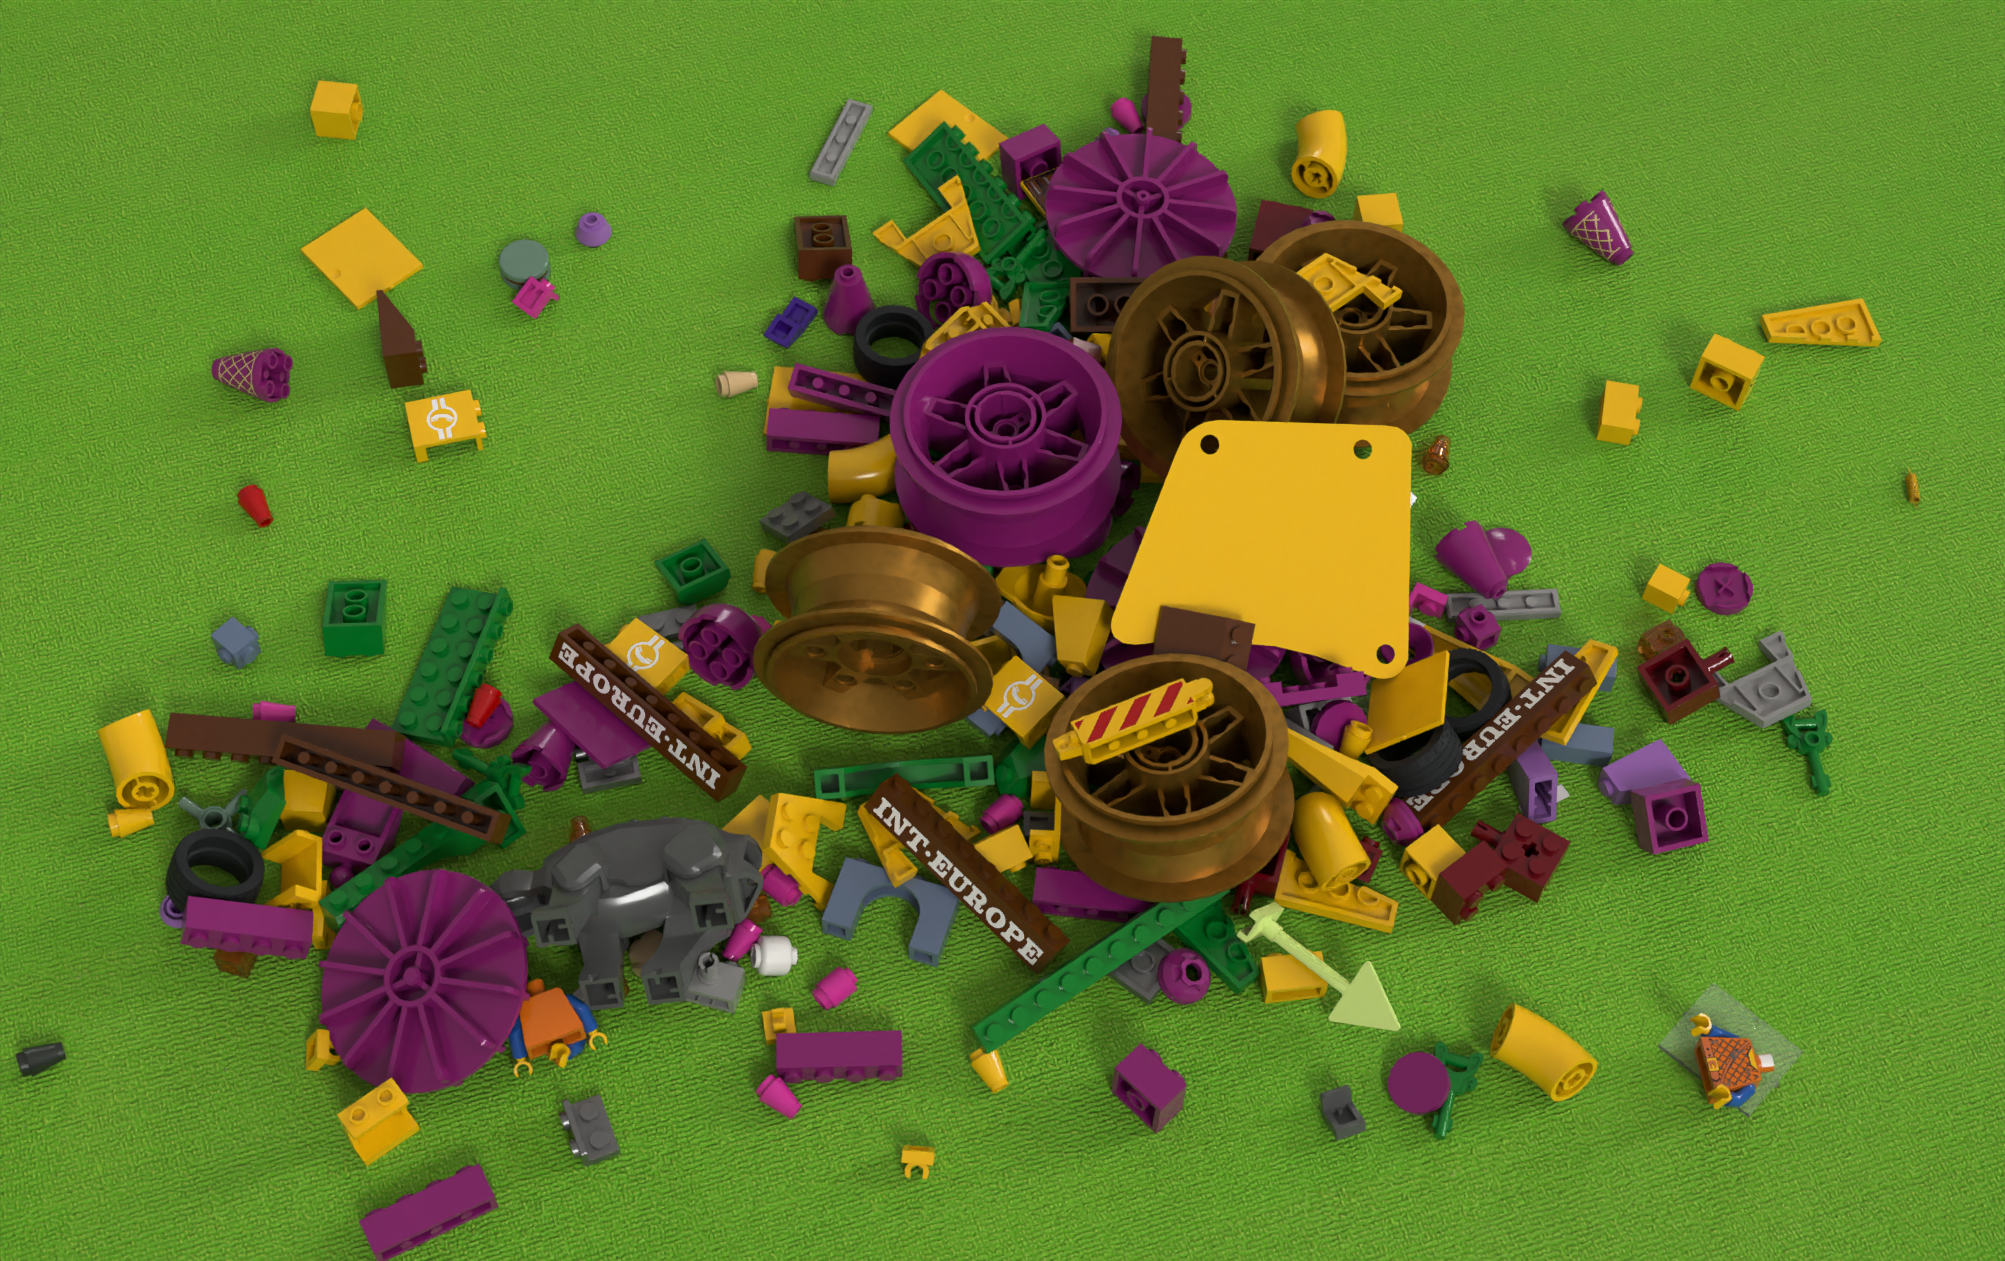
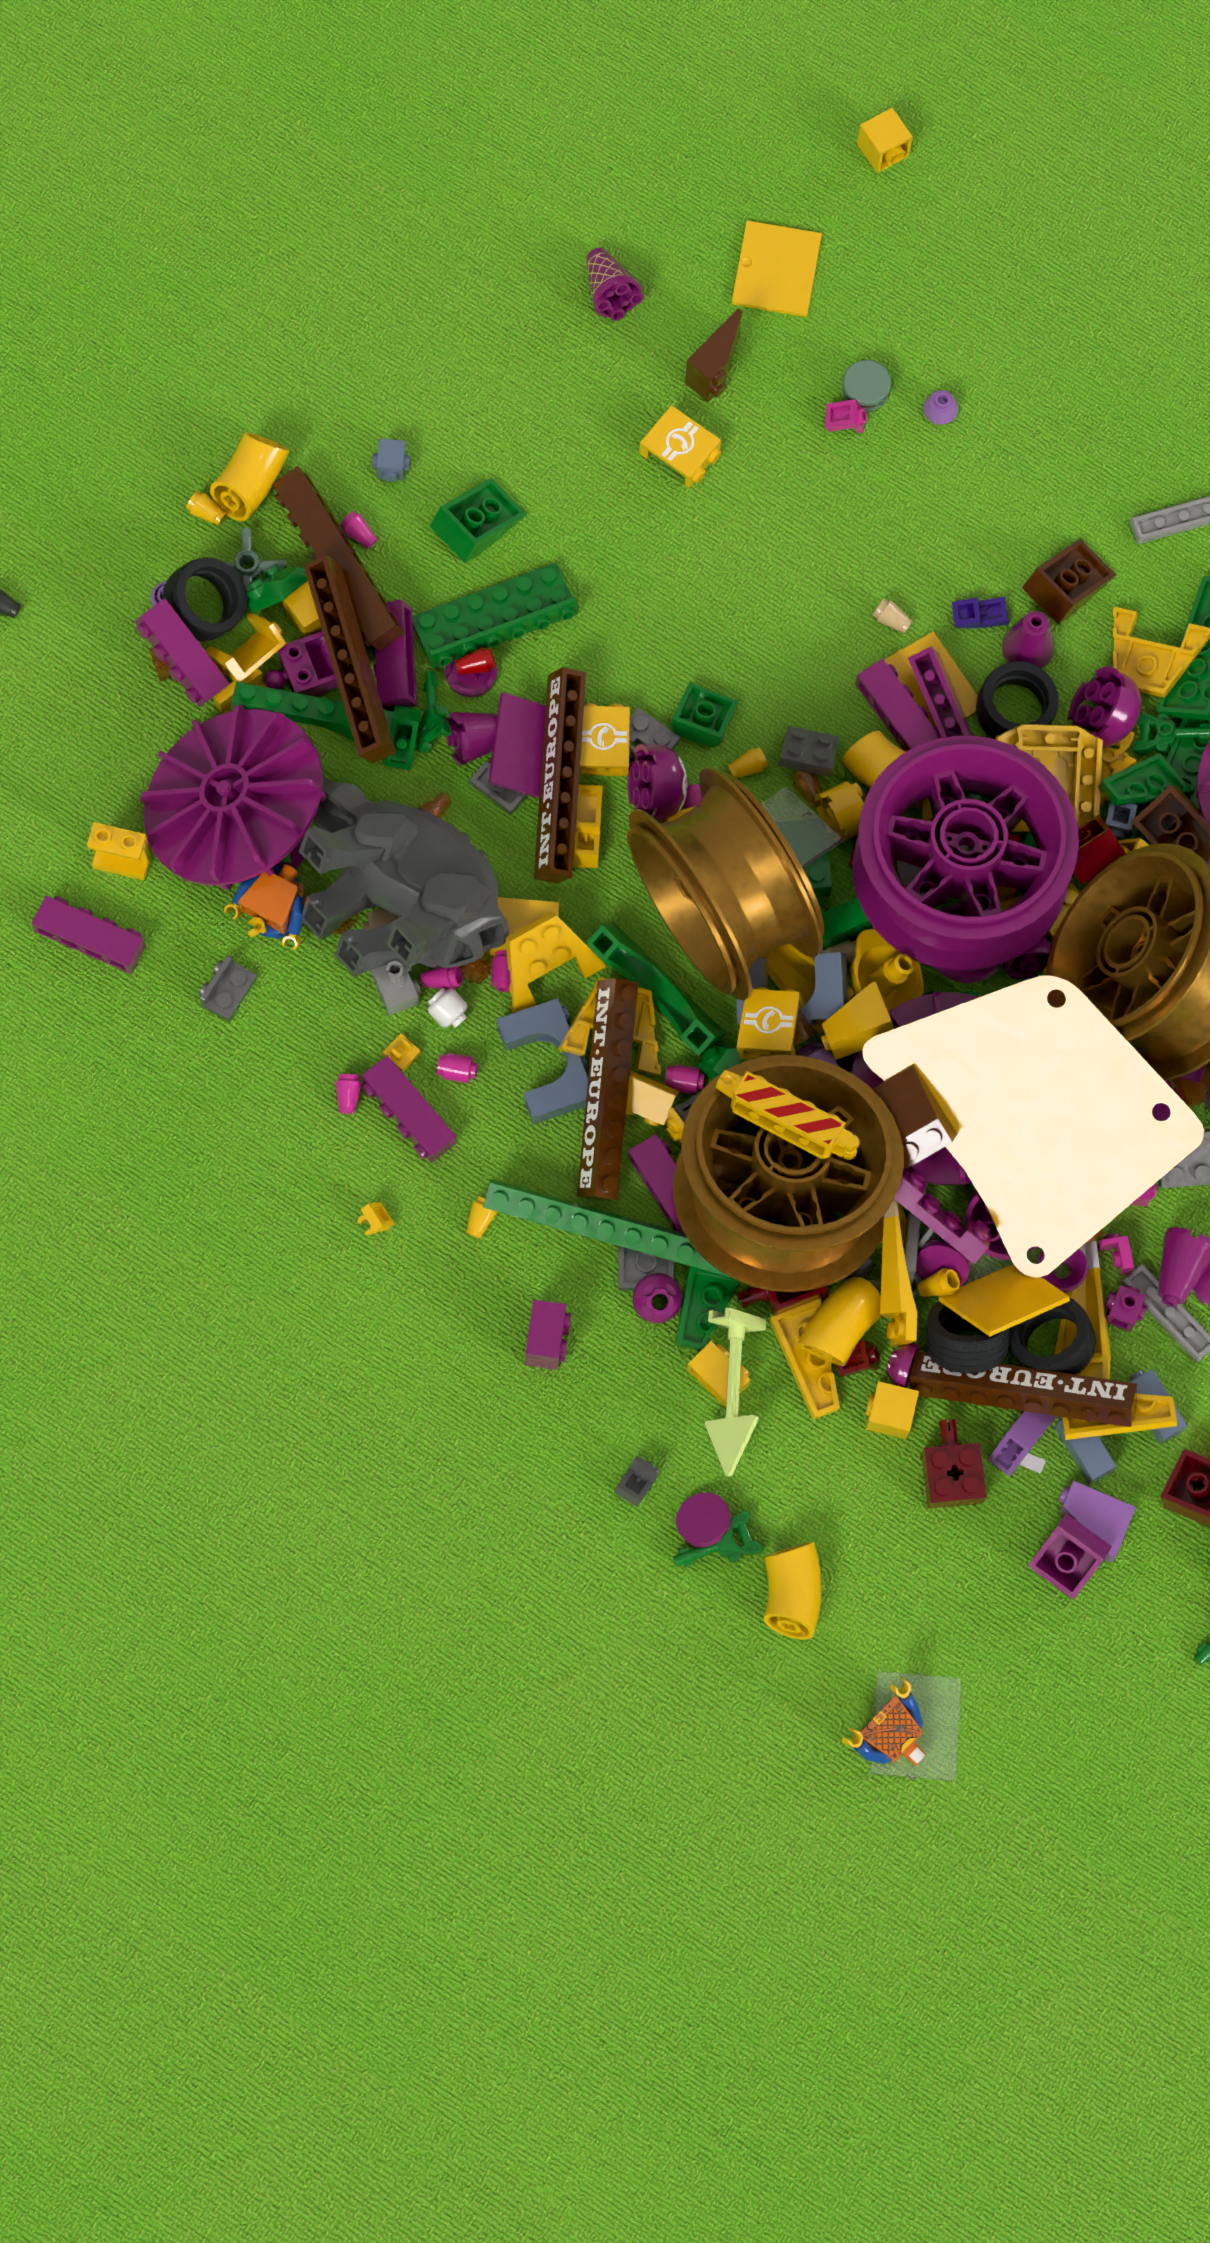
camera: 50 degrees right, 15 degrees up
red cone [237,484,274,528] -> none
yellow tile [306,1029,341,1071] -> none
dark red brick [1430,840,1508,926] -> none

